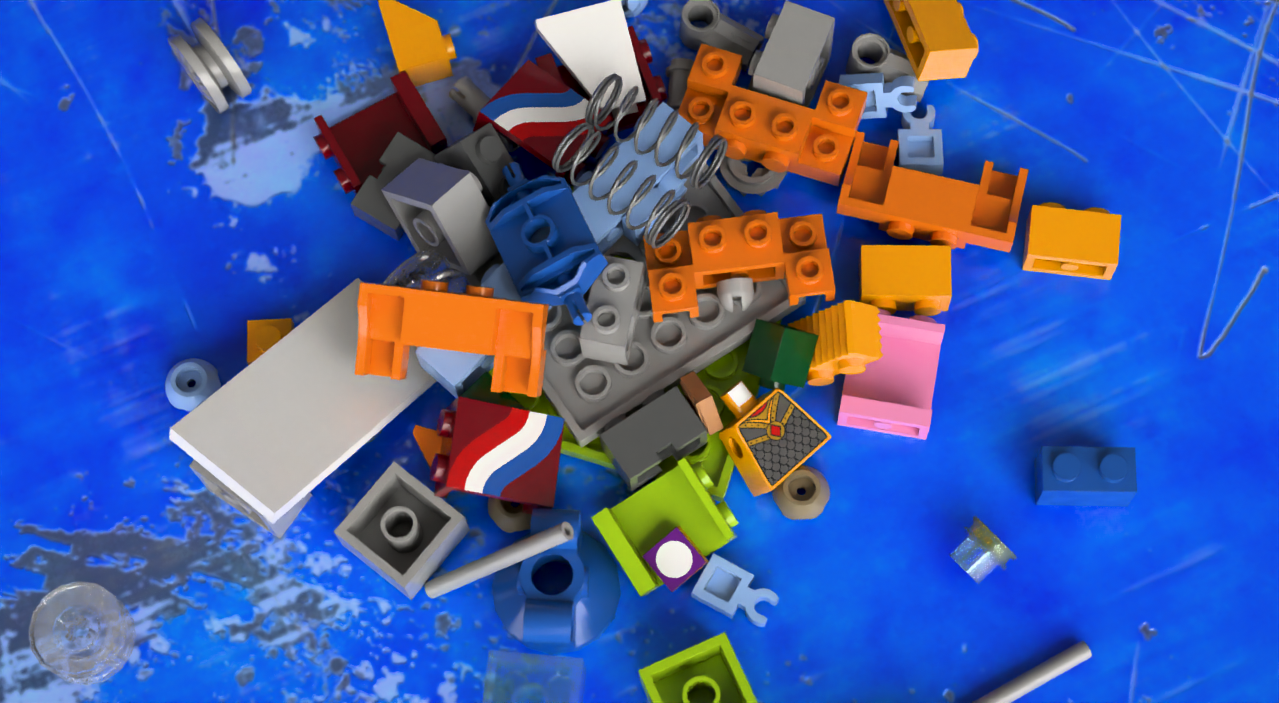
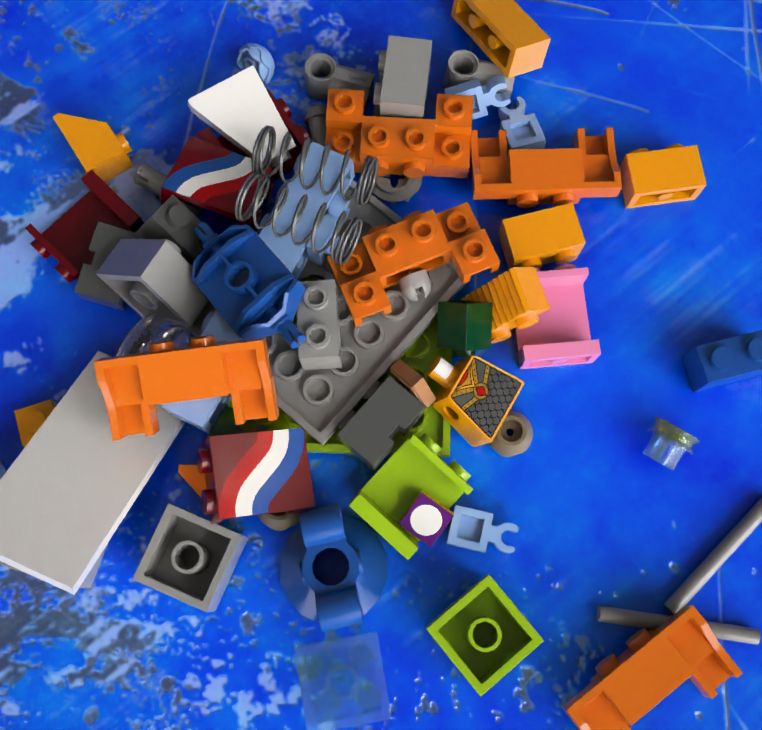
camera: 20 degrees left, 5 degrees up
light grey piece [424,522,574,599] -> none

